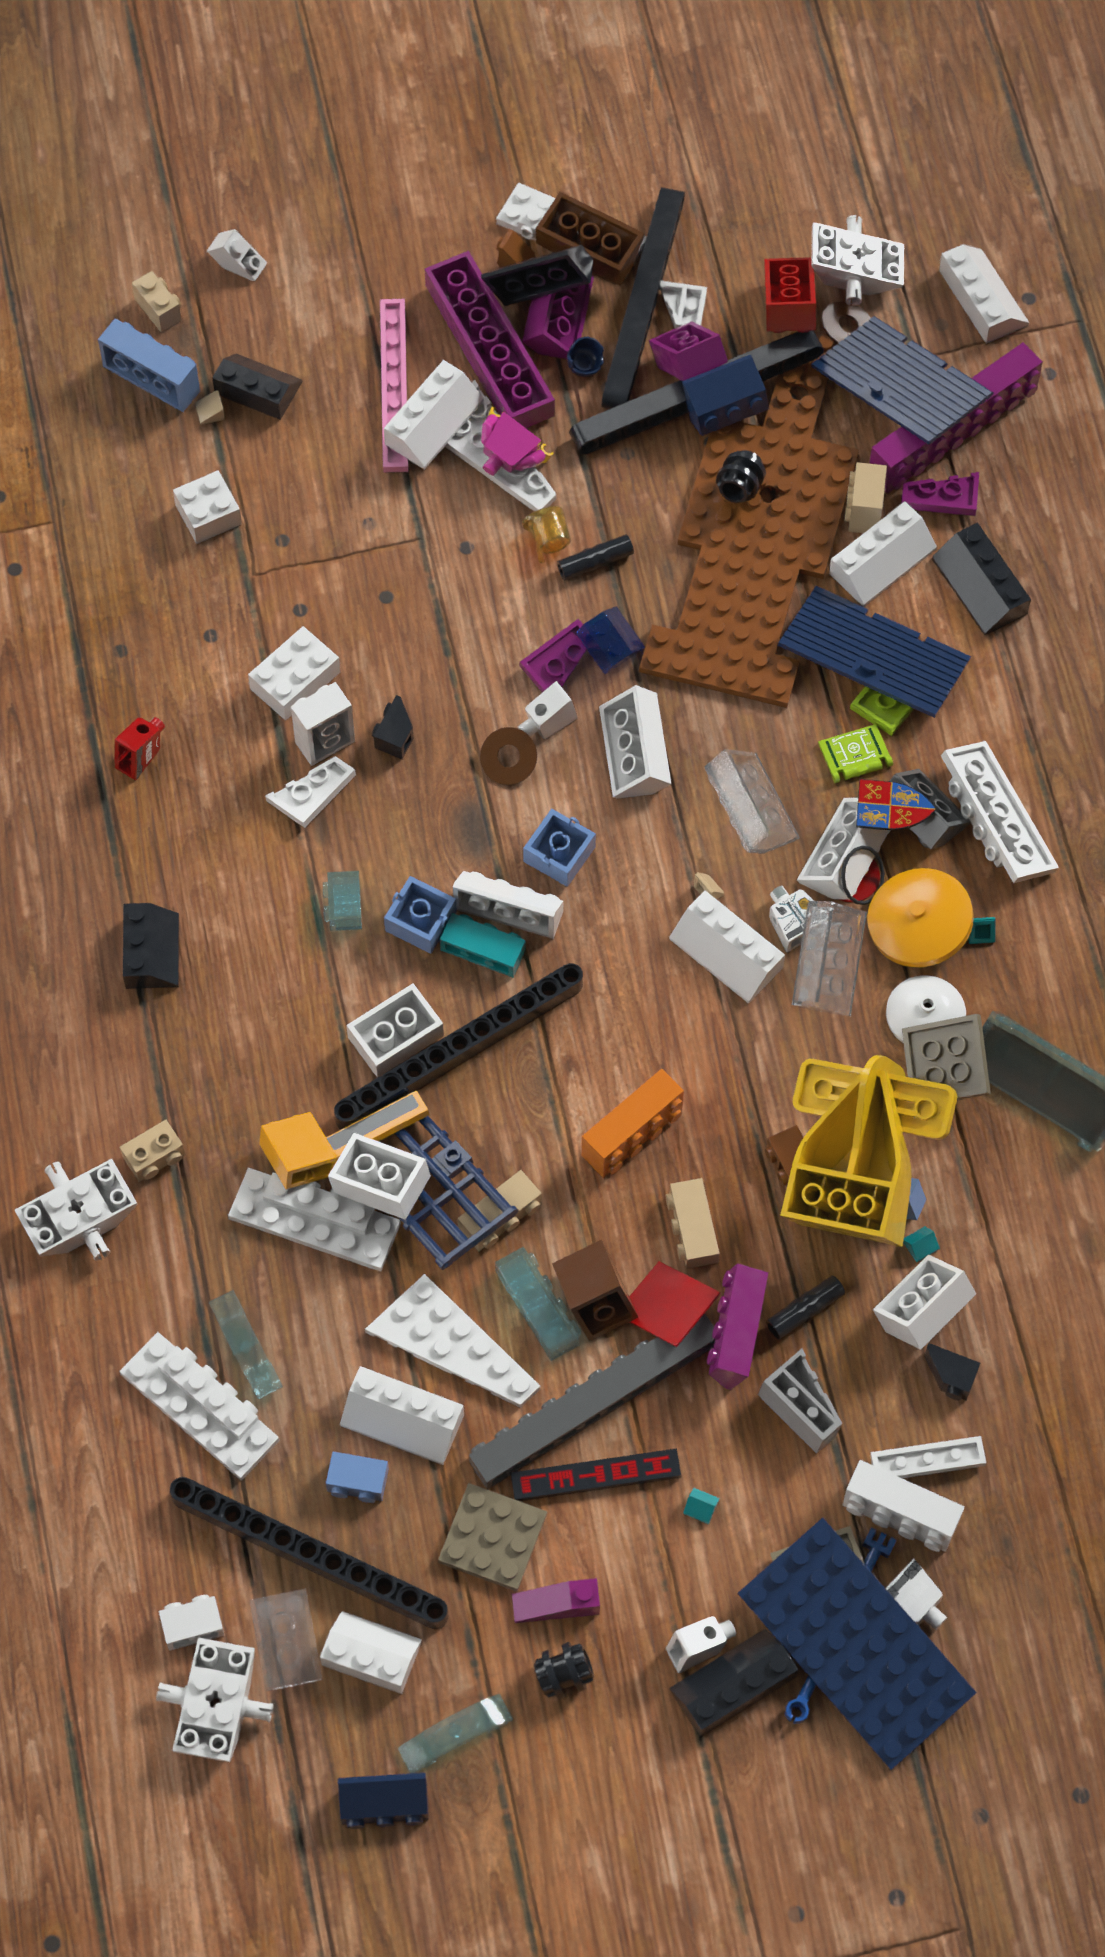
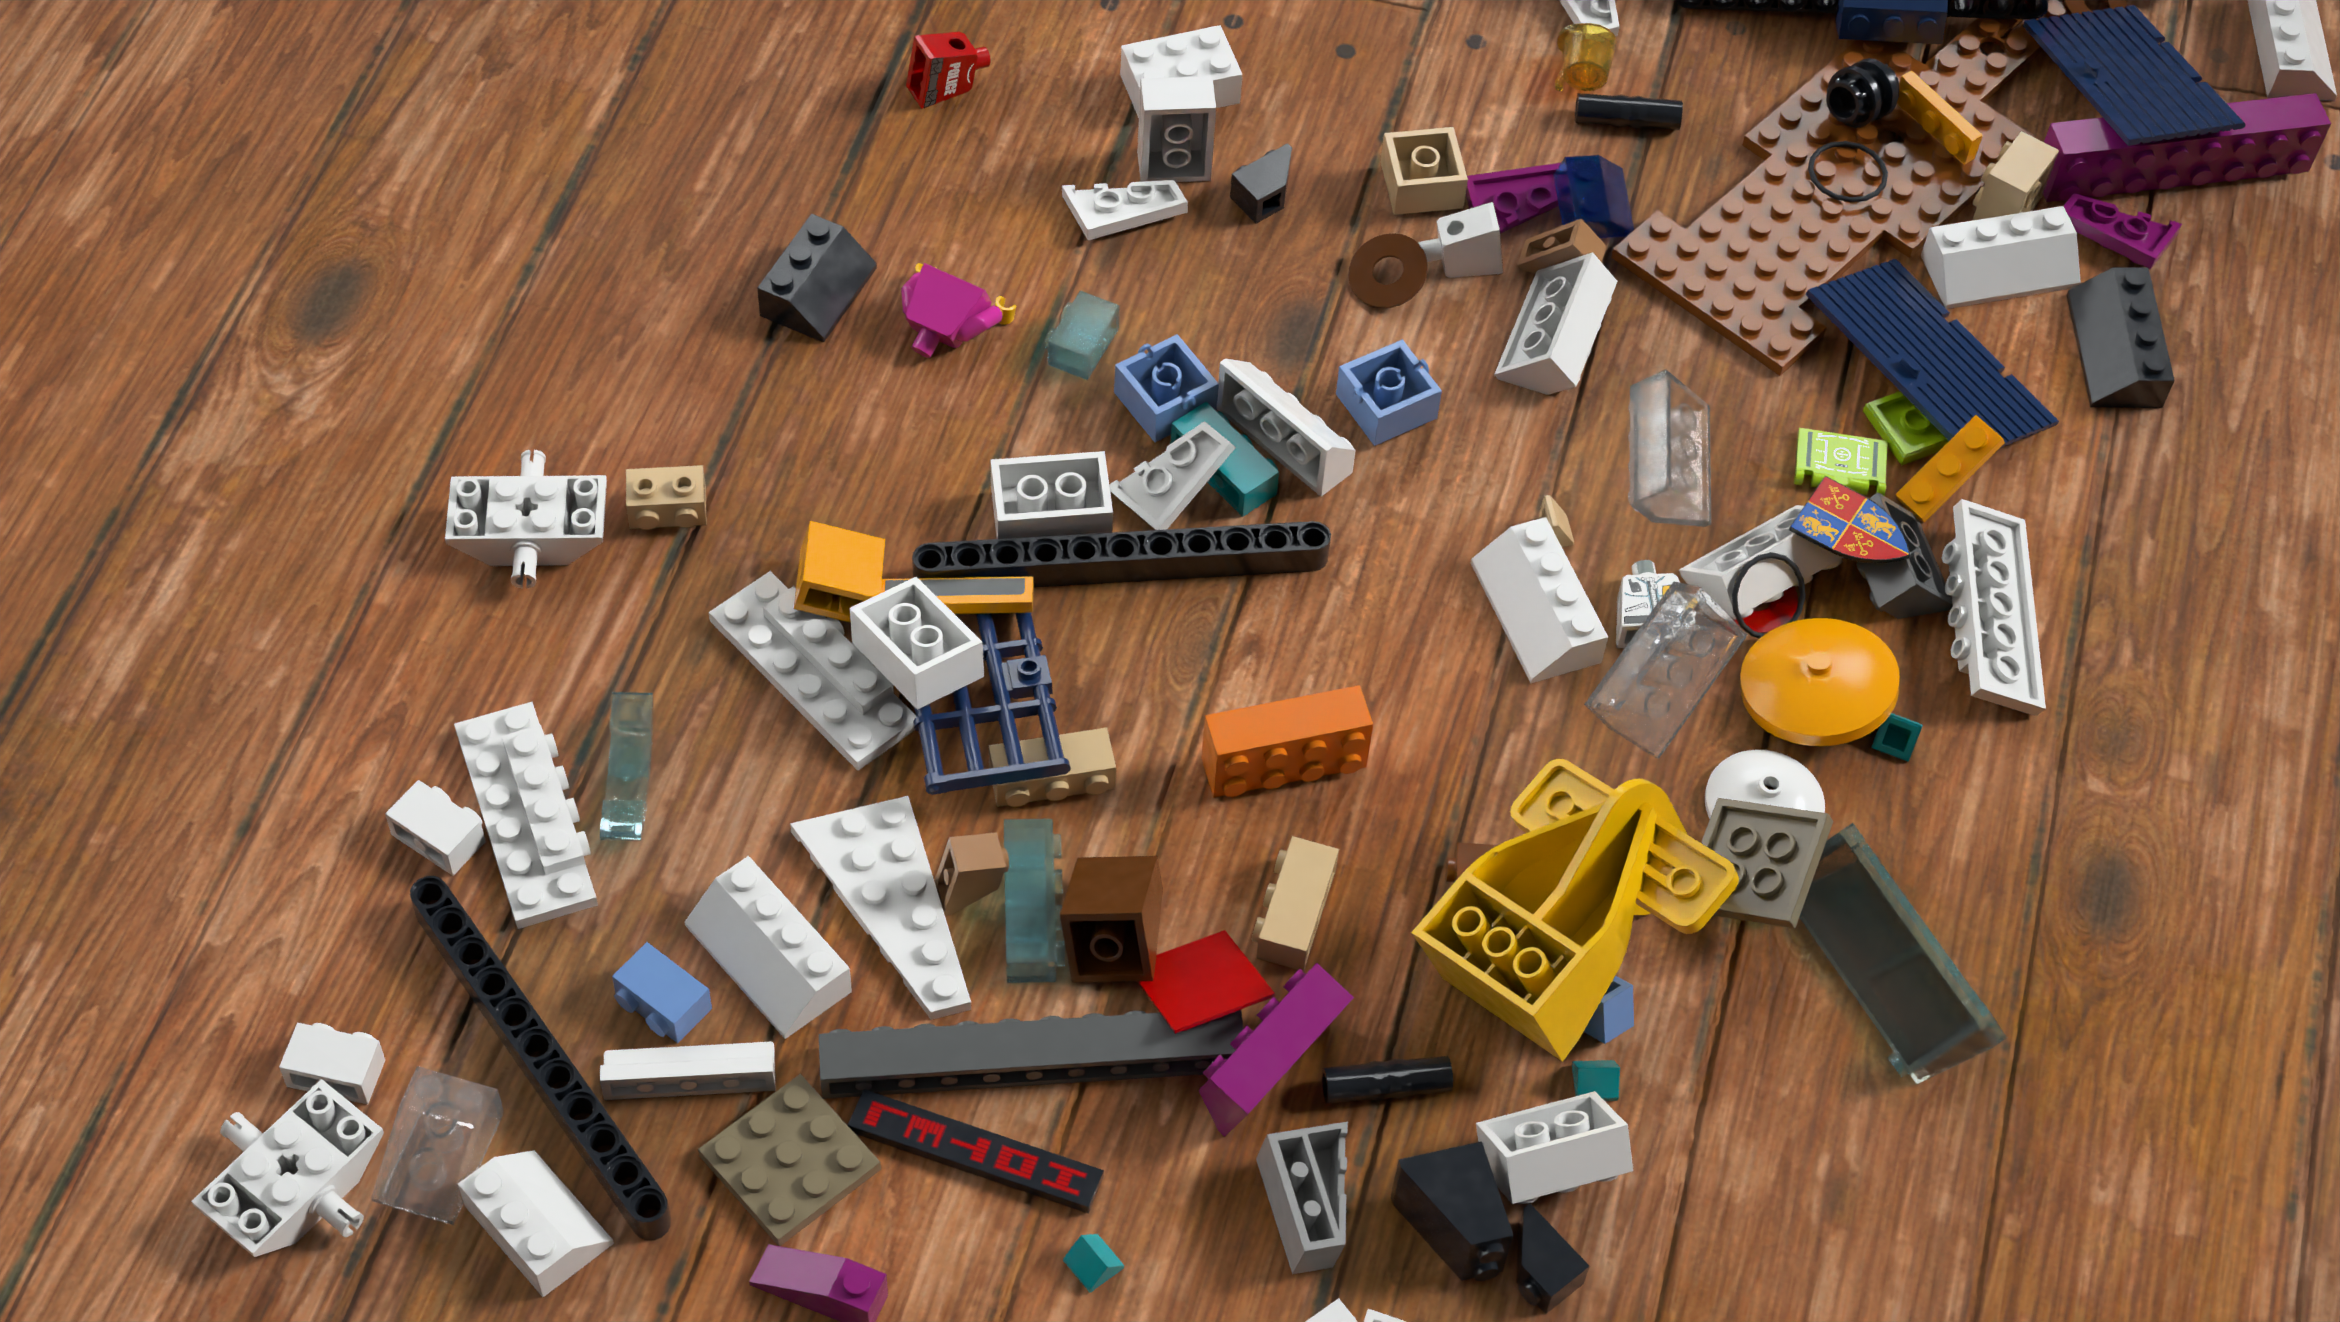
camera: 25 degrees right, 10 degrees down
none -> white brick [385,780,486,876]
none -> white panel [600,1042,775,1100]
none -> dark pink torso [901,263,1016,358]
none -> medium nougat slope [934,832,1009,916]
none -> white wing [1109,421,1236,530]
none -> tan brick [1380,127,1468,215]
none -> black slope [1391,1141,1513,1281]
none -> medium nougat slope [1517,219,1607,274]
none -> black piece [1808,141,1888,203]
none -> light orange plate [1895,415,2005,523]
none -> light orange plate [1897,70,1983,165]

